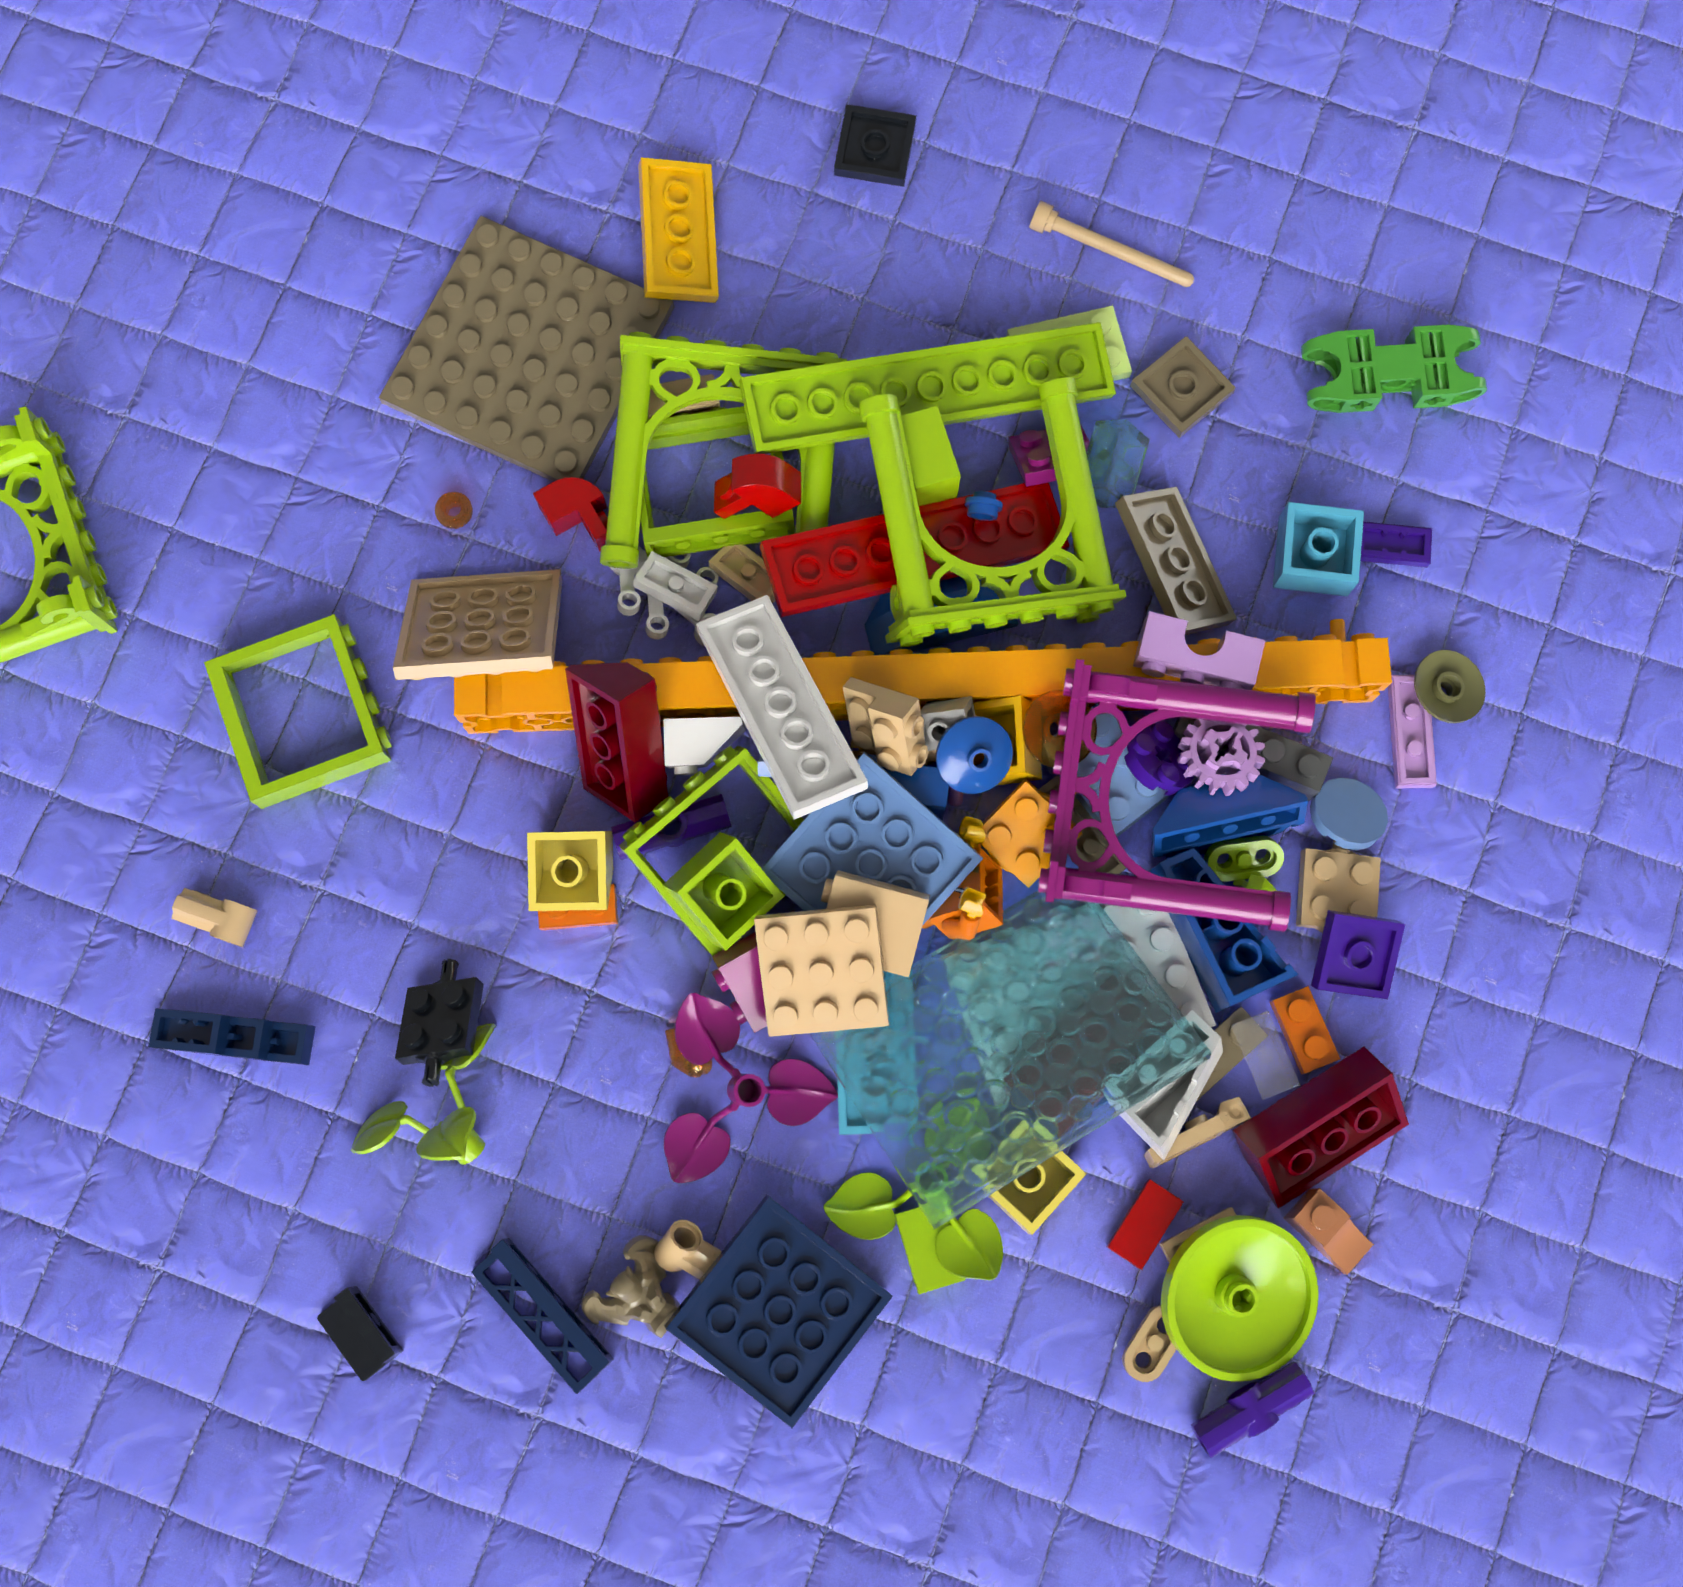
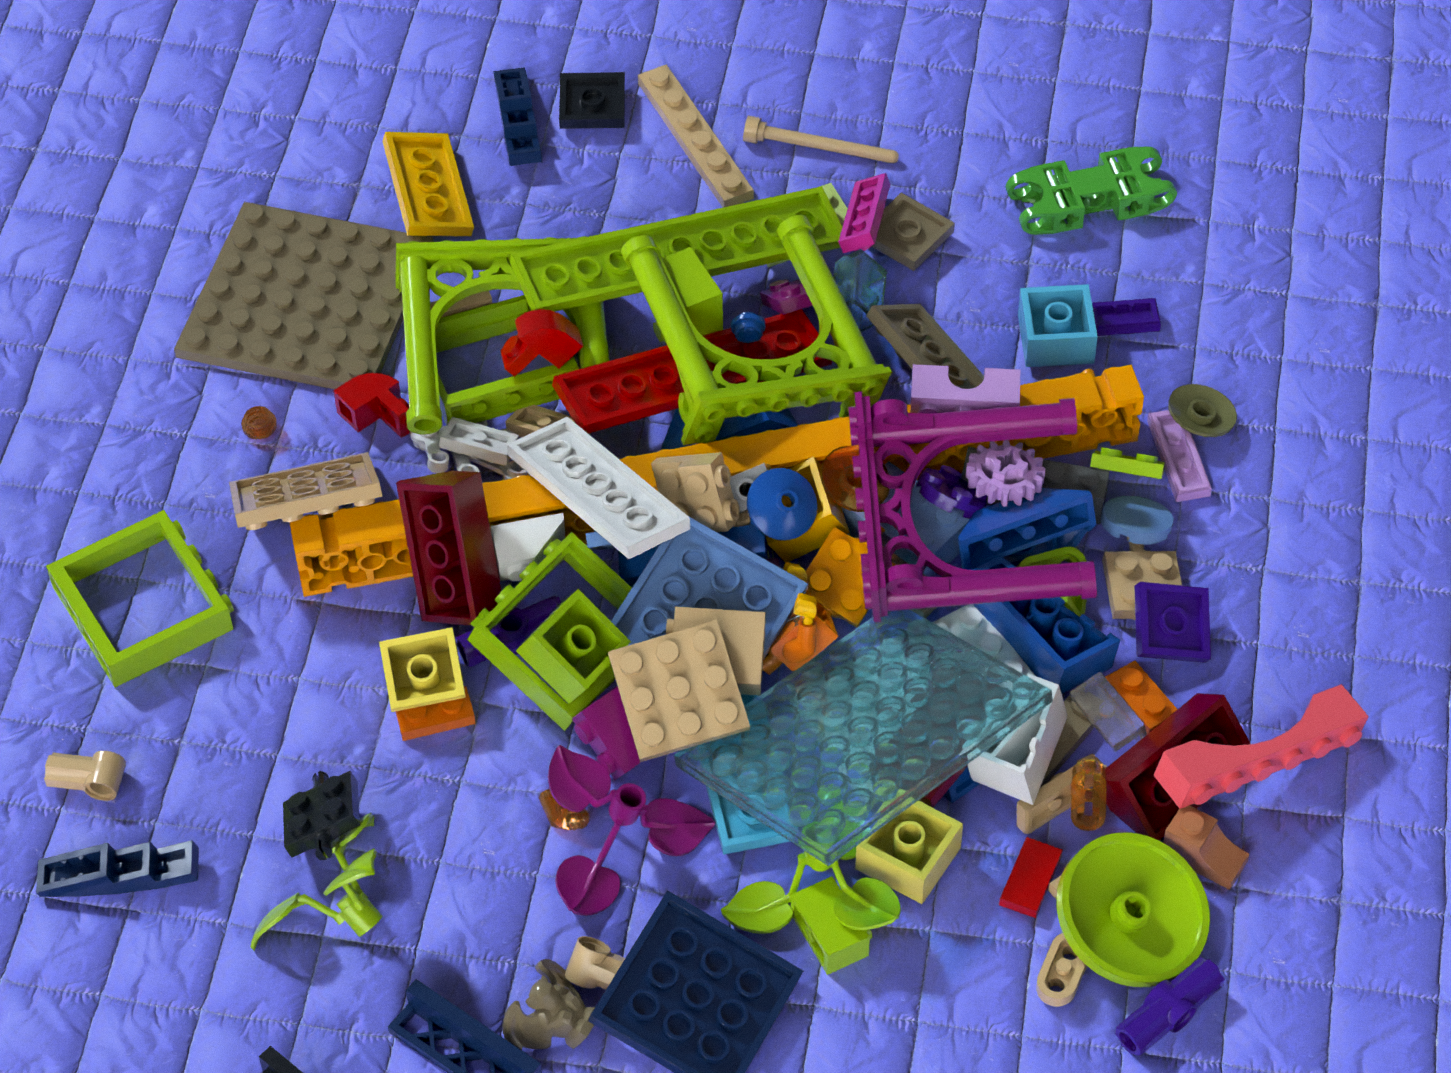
camera: 10 degrees left, 25 degrees down
none -> dark blue slope [493,67,542,166]
none -> tan plate [638,64,754,208]
none -> dark pink plate [838,173,890,253]
none -> clear orange beam [1071,759,1107,831]
none -> lime plate [1090,447,1165,479]
none -> coral arch [1154,684,1369,809]

